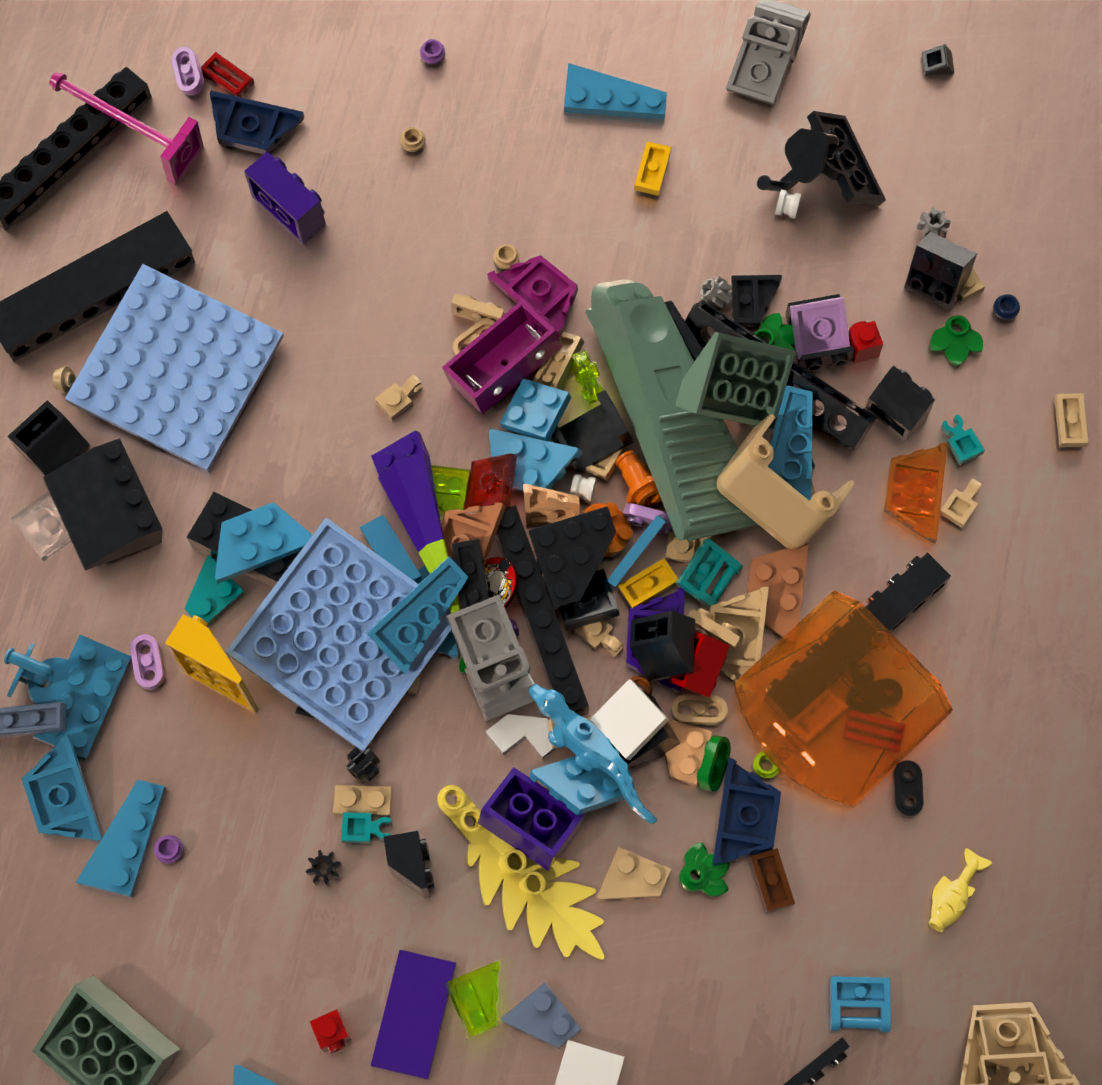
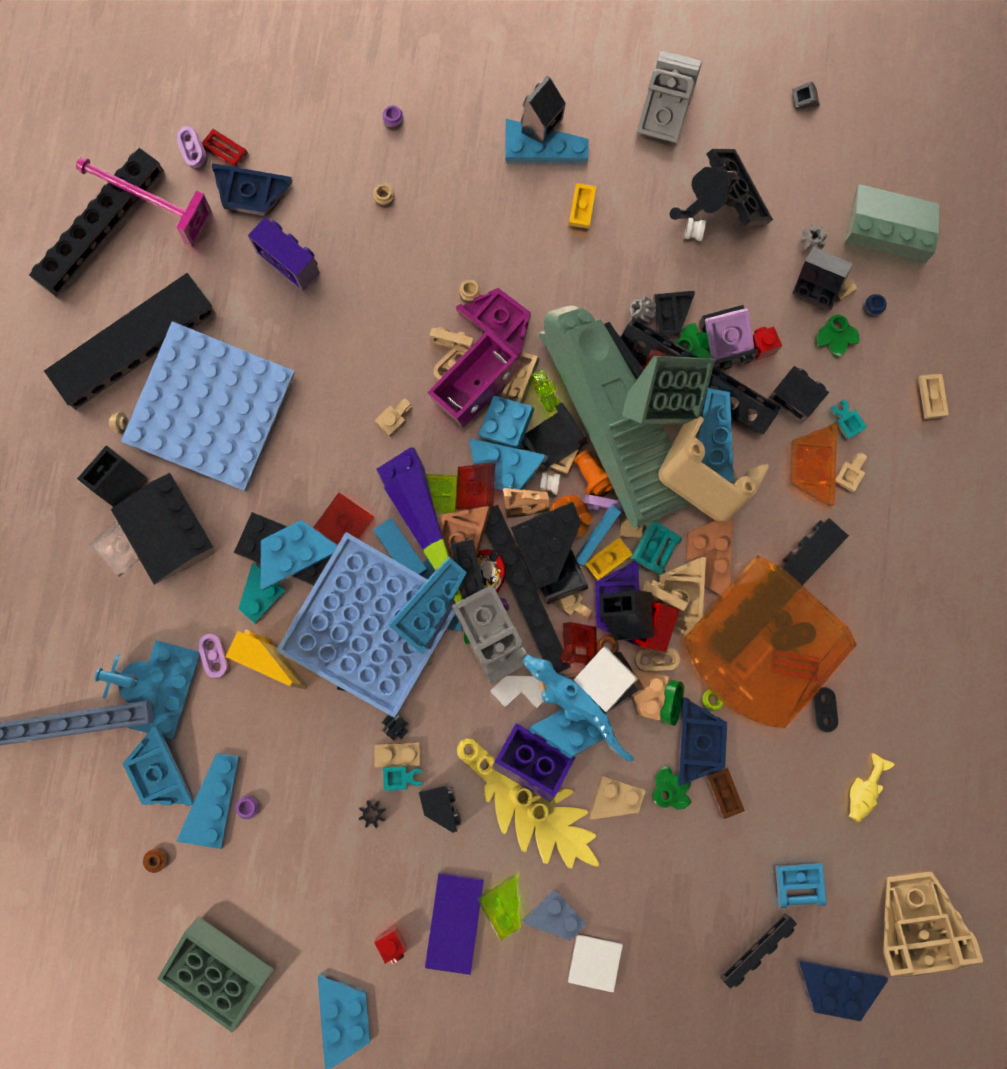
camera: 10 degrees left, 10 degrees up
none -> dark orange plate [143,849,167,873]
none -> clear red plate [313,492,375,545]
none -> black slope [521,76,566,144]
none -> clear red plate [561,622,598,666]
none -> sand green slope [844,184,940,263]

